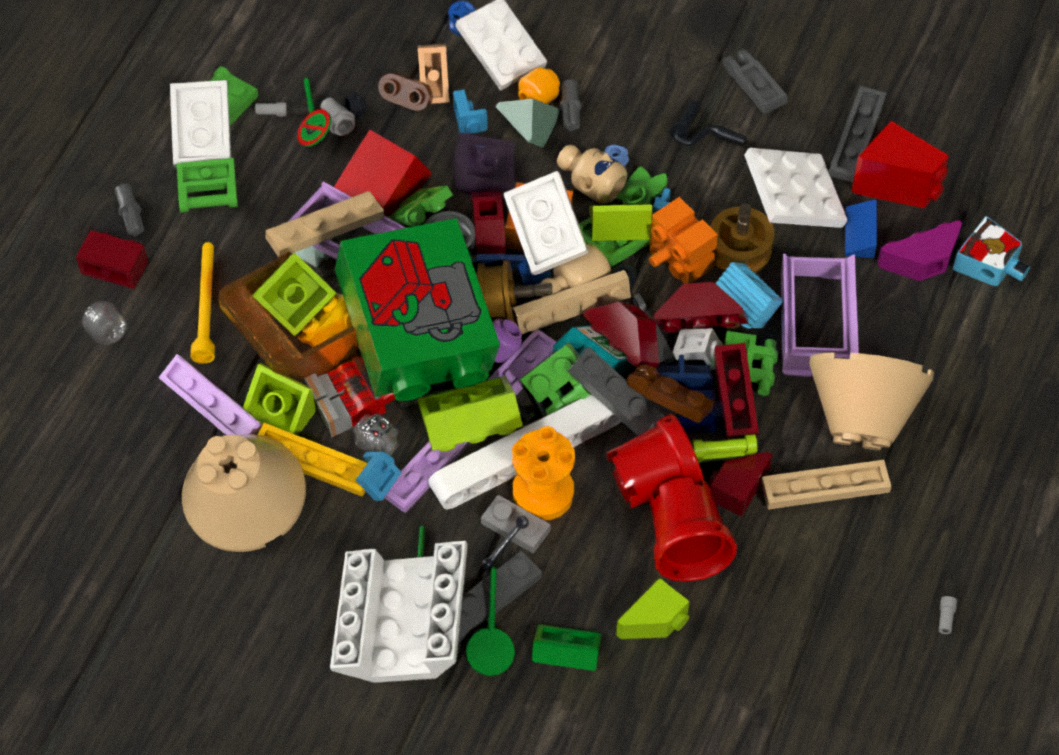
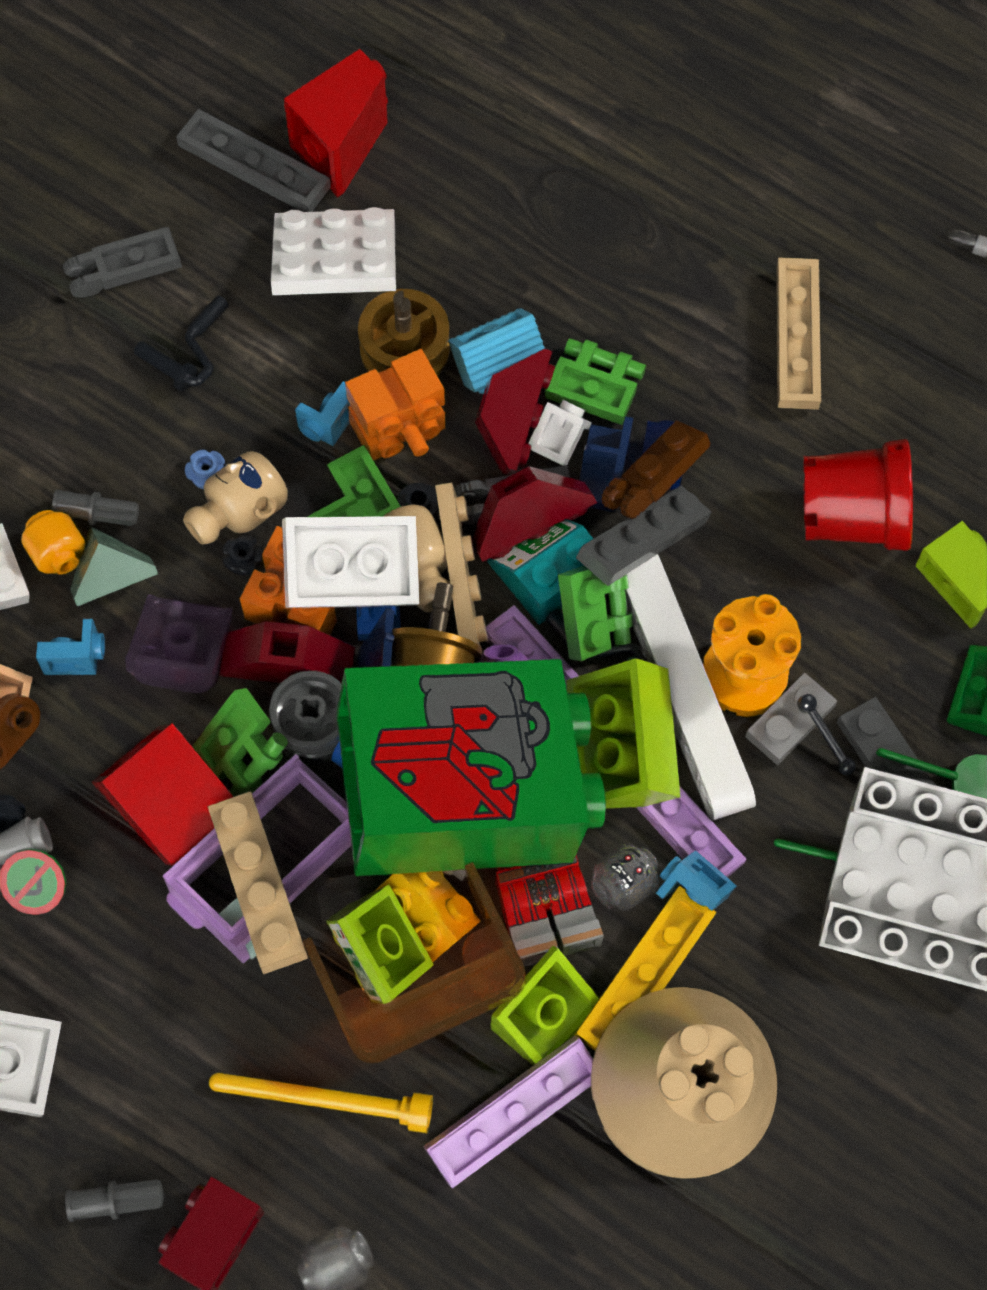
camera: 80 degrees left, 10 degrees up
bright green plate [177,158,238,212] -> none
lime slope [590,205,652,241] -> none
red piece [606,413,704,509] -> none
bright green plate [615,167,668,205] -> none
lime plate [692,434,757,463] -> none
dark red slope [707,452,773,517] -> none
dark red brick [714,343,759,440] -> none
lavender piece [781,254,859,377] -> none
tan cone [809,352,934,450] -> none
blue slope [845,200,877,258] -> none
magenta slope [877,220,962,281] -> none
torso [953,216,1030,286] -> none

